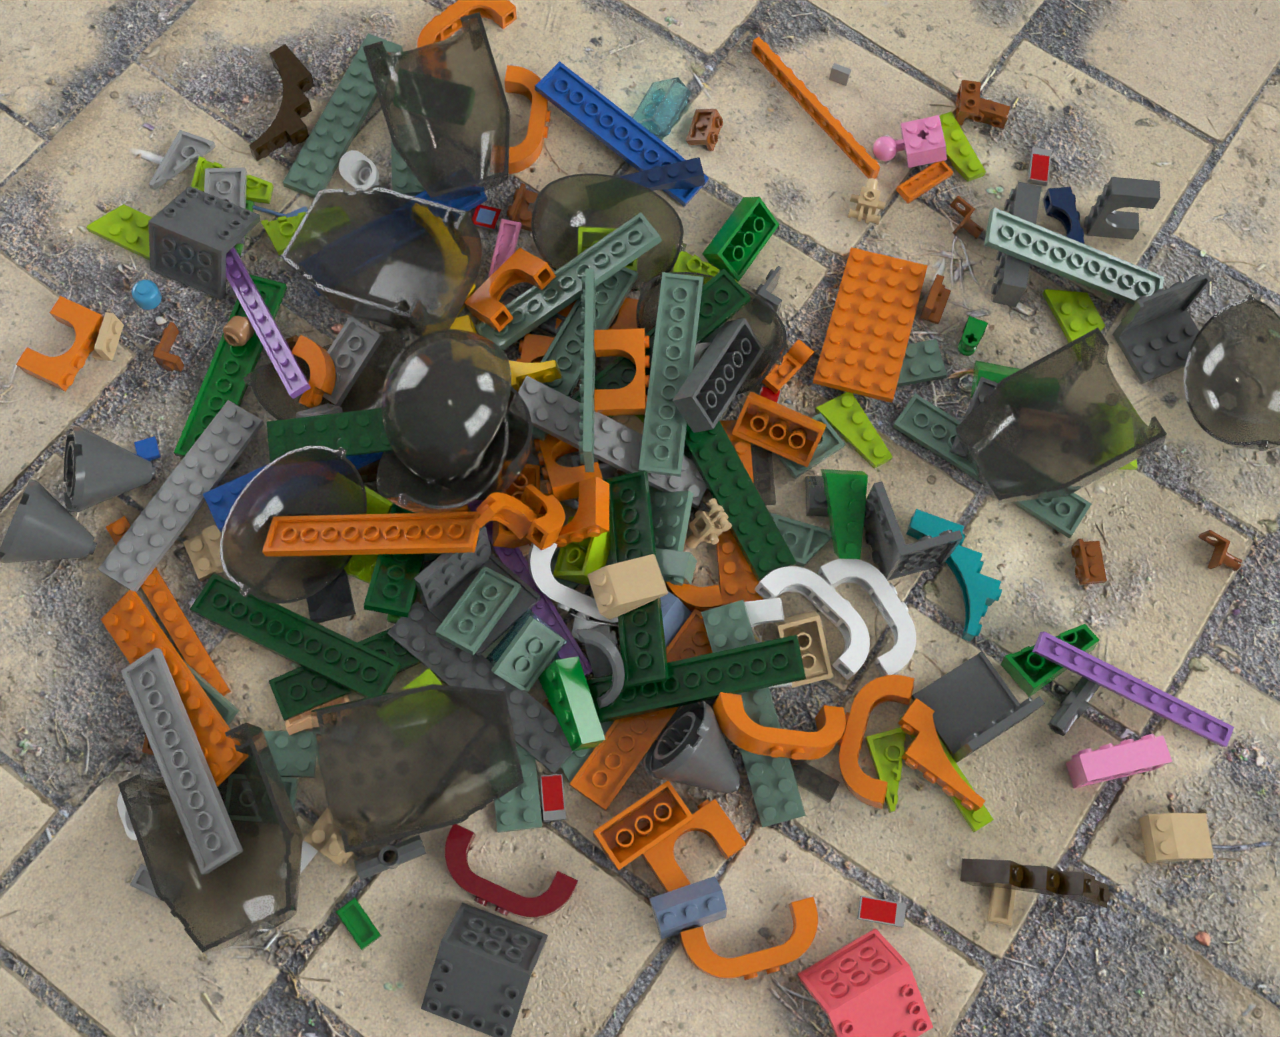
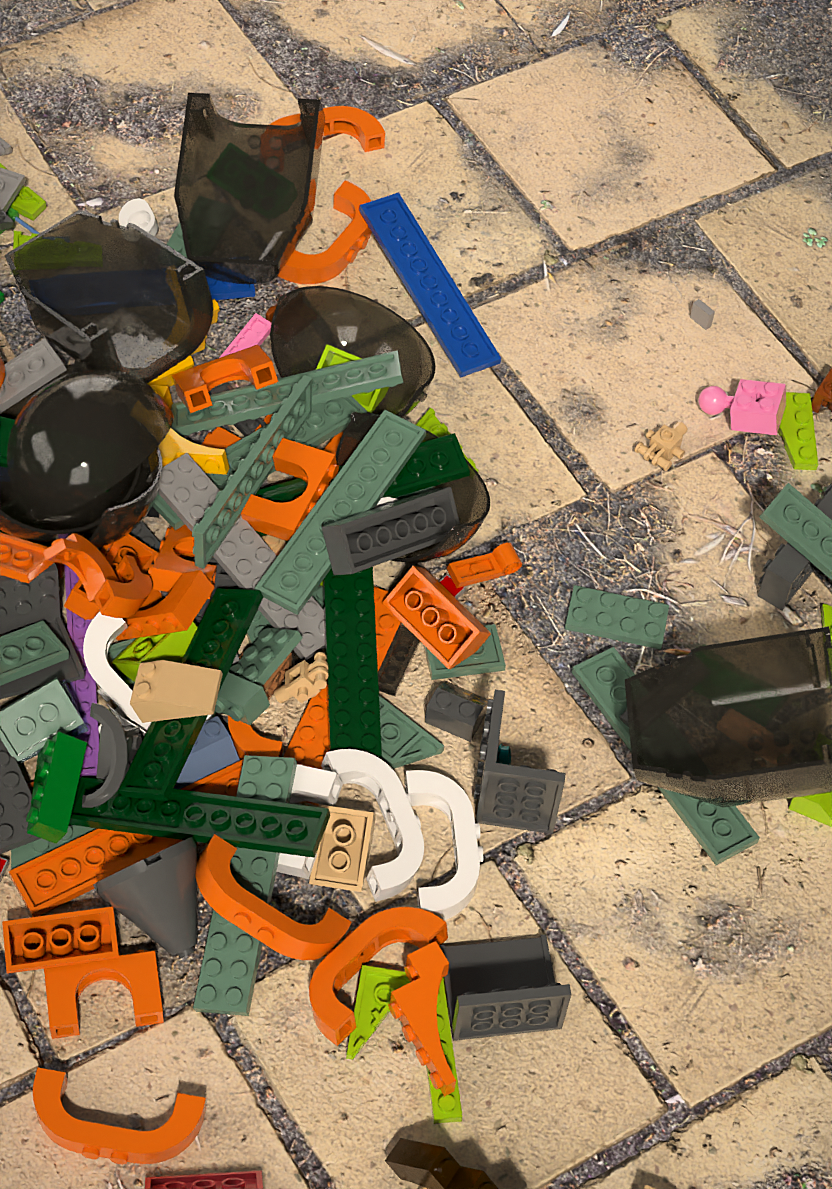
camera: 25 degrees right, 15 degrees down
dark brown arch [249,44,315,161] -> none
sand green plate [283,33,403,200] -> none
piece [468,204,501,230] -> none
dark blue arch [585,157,705,213] -> none
clear light blue slope [632,77,691,138] -> none
sand blue slope [649,876,727,940] -> none
dark orange bracket [686,109,723,151] -> none
green slope [702,196,780,282] -> none
orange plate [751,37,880,179] -> none
dark grey bracket [753,266,782,325] -> none
clear smoke plate [790,758,840,803] -> none
orange plate [813,247,928,403] -> none
lime wing [815,392,893,469] -> none
green wedge [821,469,868,559] -> none
red tile [857,896,906,928] -> none
orange plate [896,161,953,204] -> none
teal arch [906,509,1002,641] -> none
dark orange bracket [920,274,951,324] -> none
dark orange bracket [950,196,984,239] -> none
green piece [958,316,988,356] -> none
green wedge [1000,624,1100,697] -> none
medium lavender plate [1032,631,1234,747] -> none
dark grey piece [1048,677,1100,736] -> none
bright pink brick [1066,734,1172,789] -> none
dark orange bracket [1071,539,1107,585] -> none

